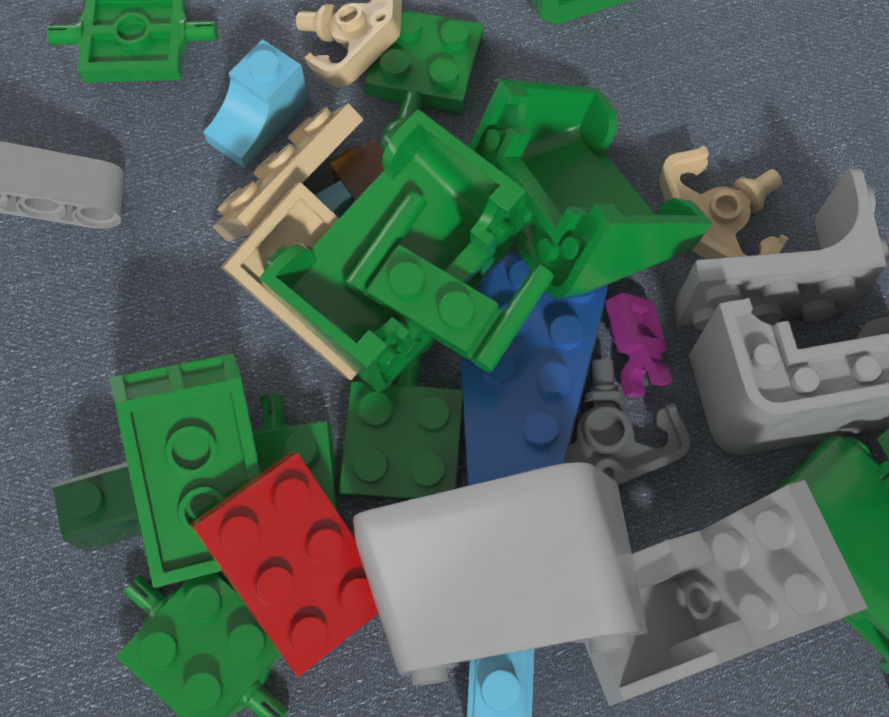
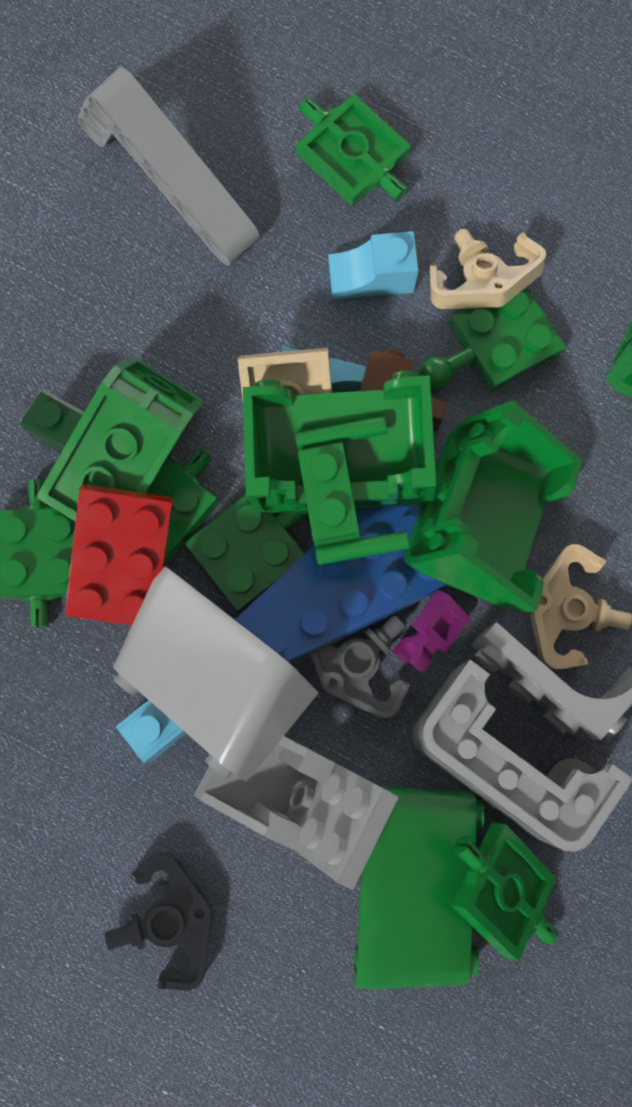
camera: 45 degrees right, 10 degrees up
tan plate [213,103,364,242] -> none

